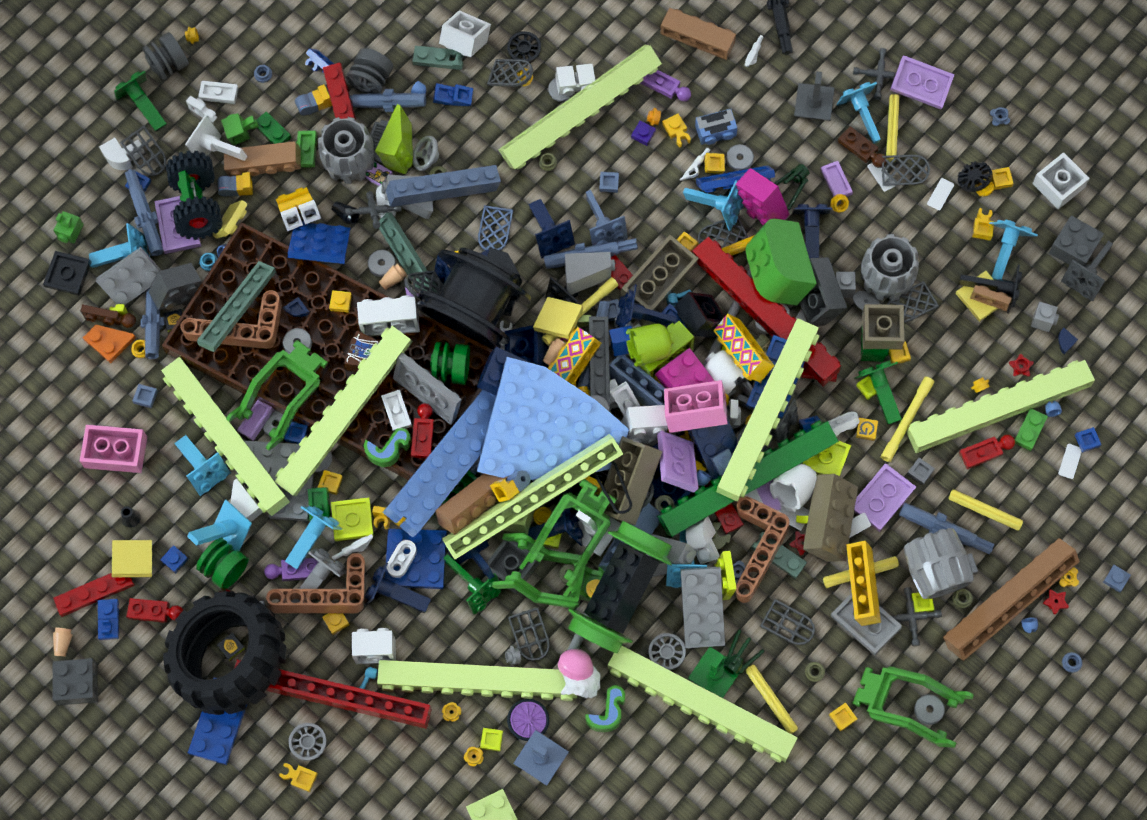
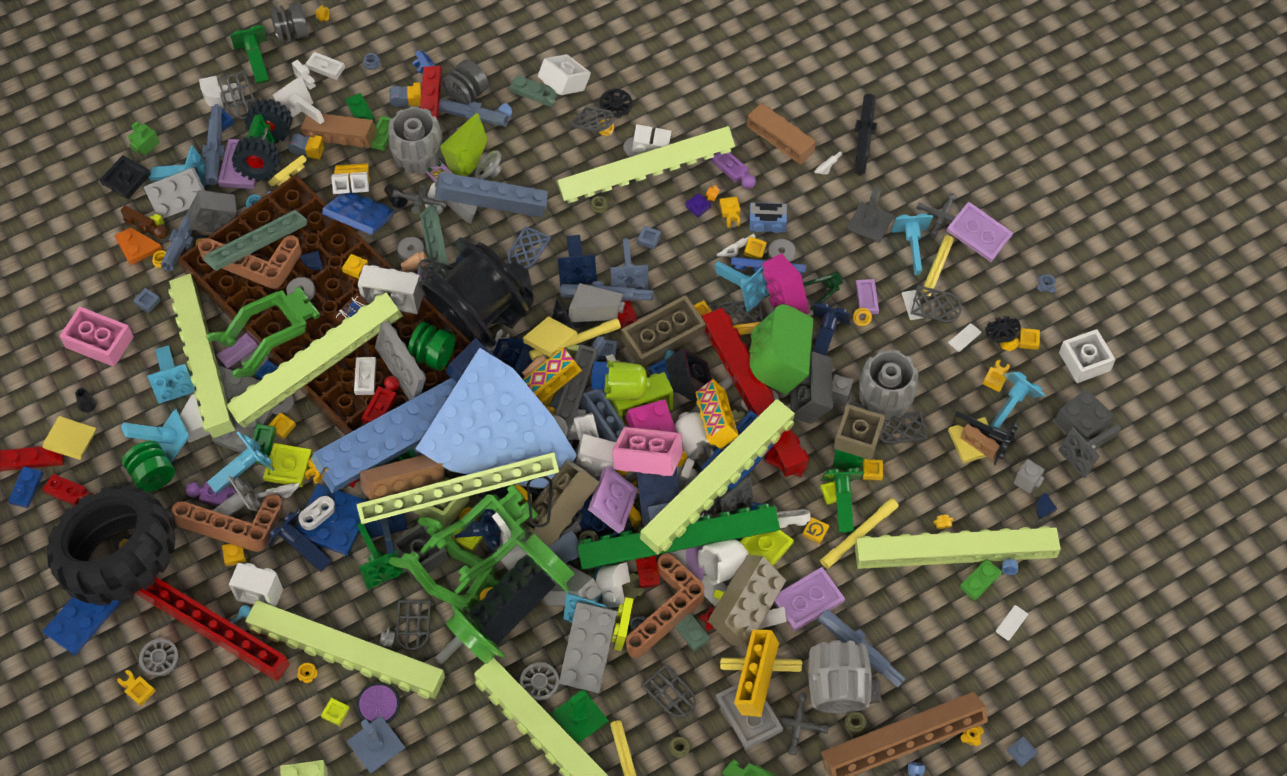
camera: 15 degrees right, 10 degrees down
blue plate [160,545,189,574] -> none
bright green brick [221,113,259,146] -> none
bright green animal [364,428,411,467] -> none
blue slope [433,83,473,106] -> none
yellow plate [464,747,484,767] -> none
yellow leg [490,470,530,502] -> none
hair [558,649,601,699] -> none
bright green animal [585,685,625,733] -> none
dark blue piece [615,284,680,328] -> none
medium blue hinge [697,469,712,486] -> none
dark green plant [723,629,765,675] -> none
reddish brown plate [838,126,887,168] -> none
flat silver plate [907,458,935,485] -> none
neon yellow tile [911,592,934,612] -> none
light yellow axle [949,490,1023,530] -> none
red plate [959,435,1015,470] -> none
red plate [1009,354,1034,377] -> none
red plate [1043,589,1069,614] -> none
blue plate [1075,427,1102,453] -> none

